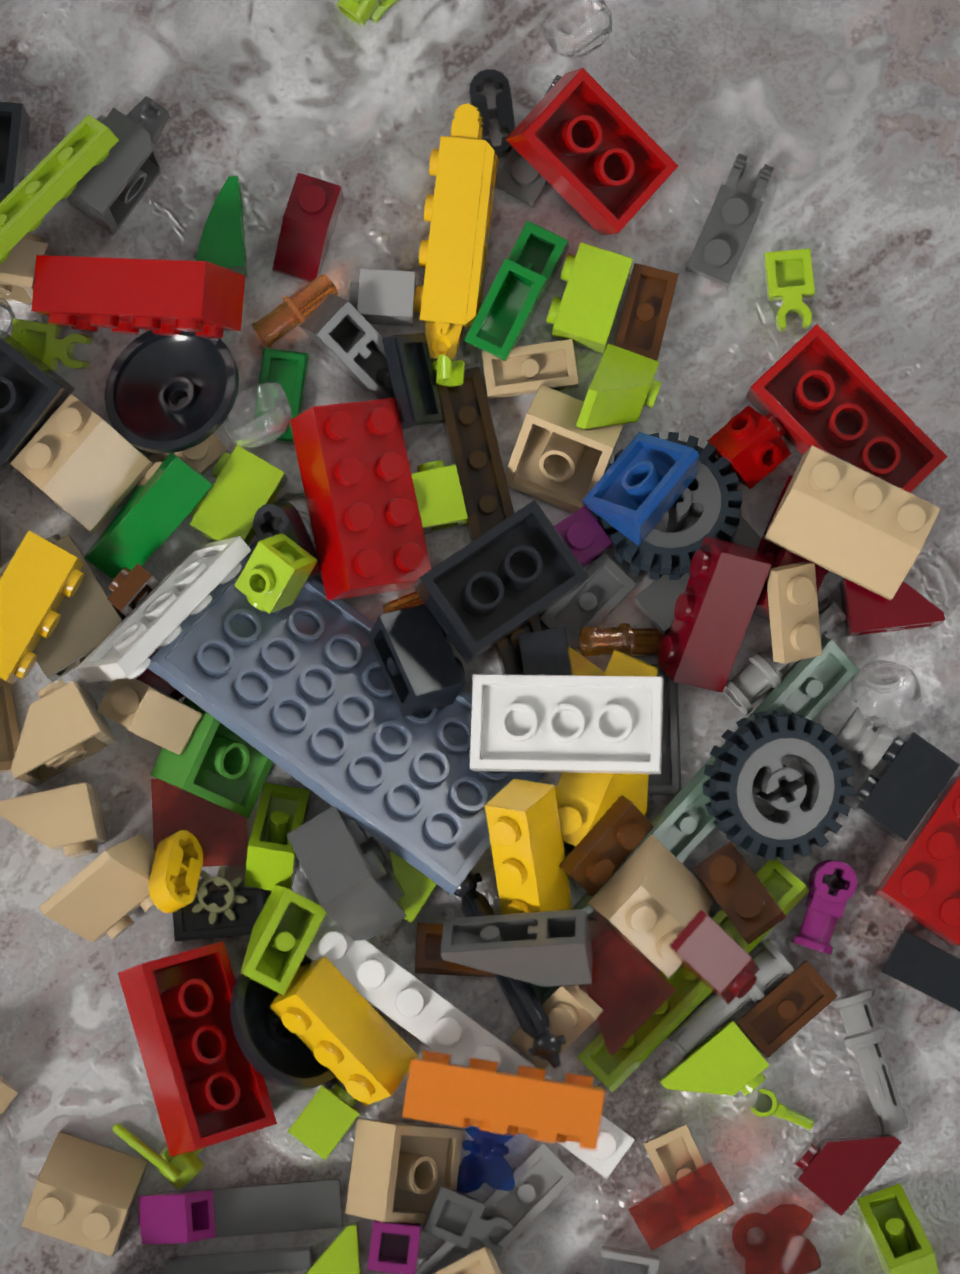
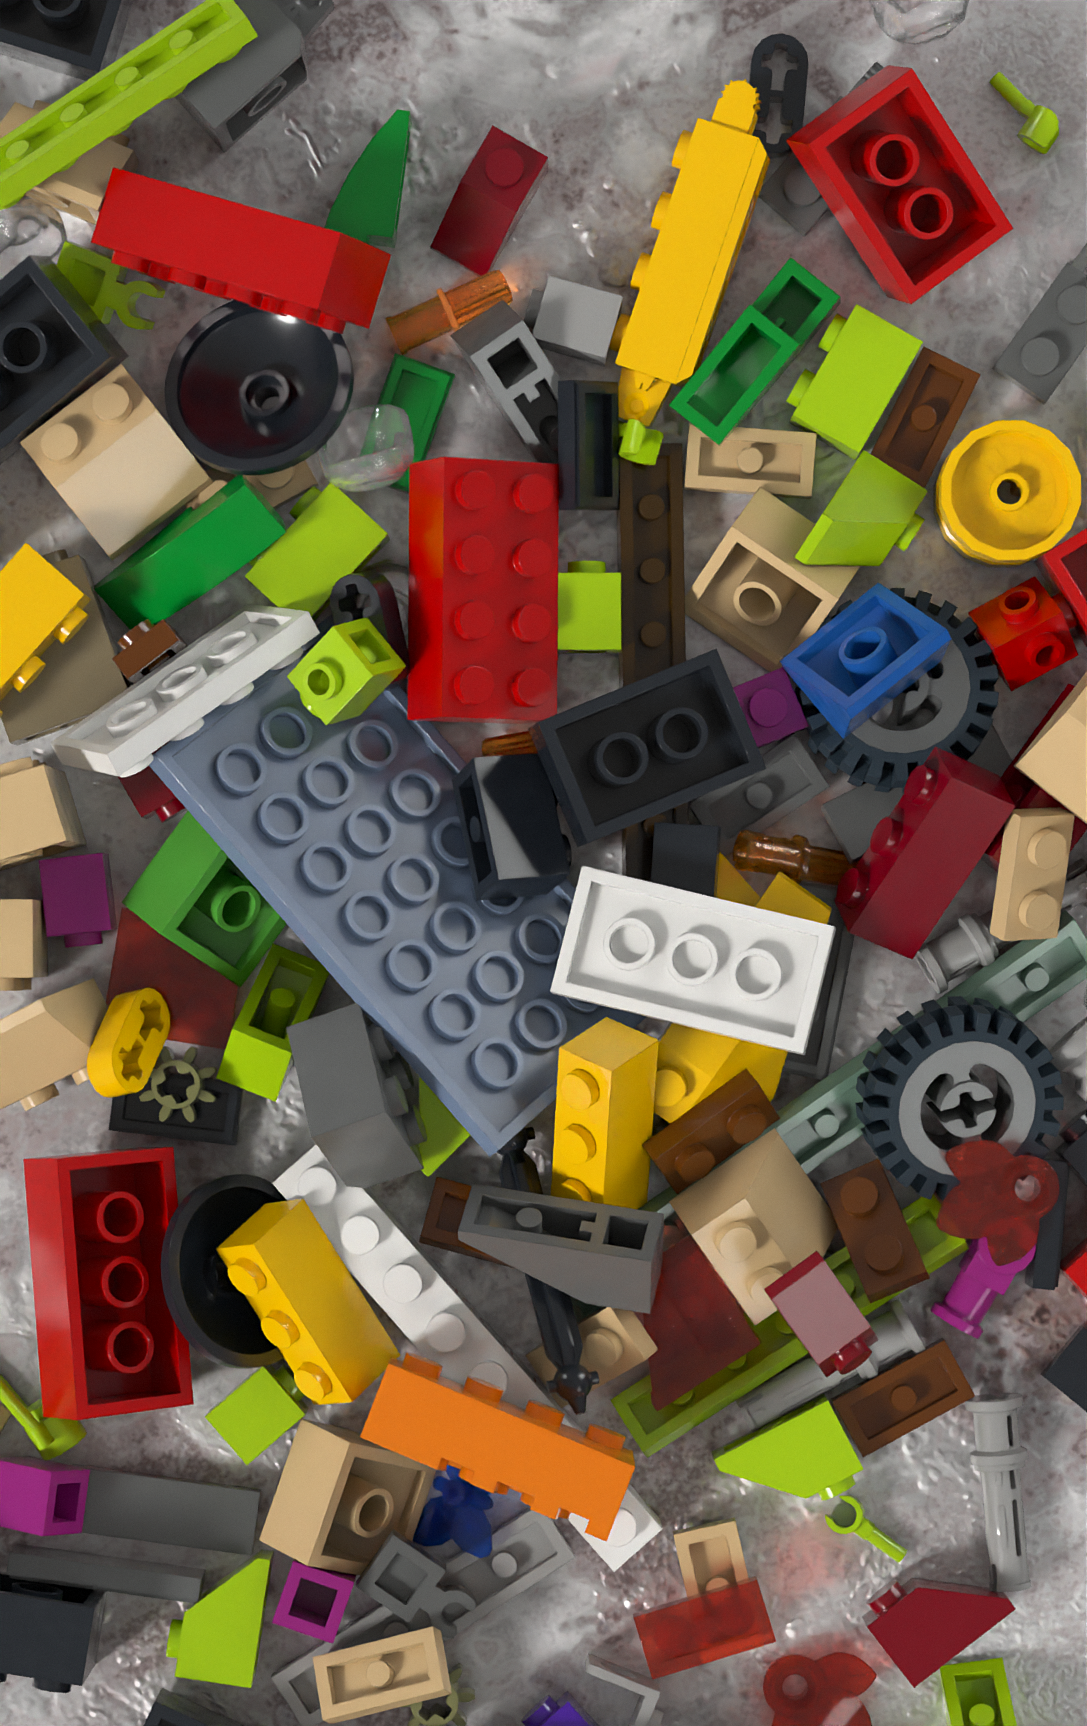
camera: 15 degrees right, 5 degrees up
tan slope [97,677,204,756] -> none
lime slope [241,885,327,995] -> none
none -> magenta brick [38,853,117,948]
none -> yellow wheel [933,420,1081,568]
none -> clear red plate [936,1140,1059,1266]
none -> lime hand [989,72,1059,154]
none -> black tile [1025,1157,1070,1290]

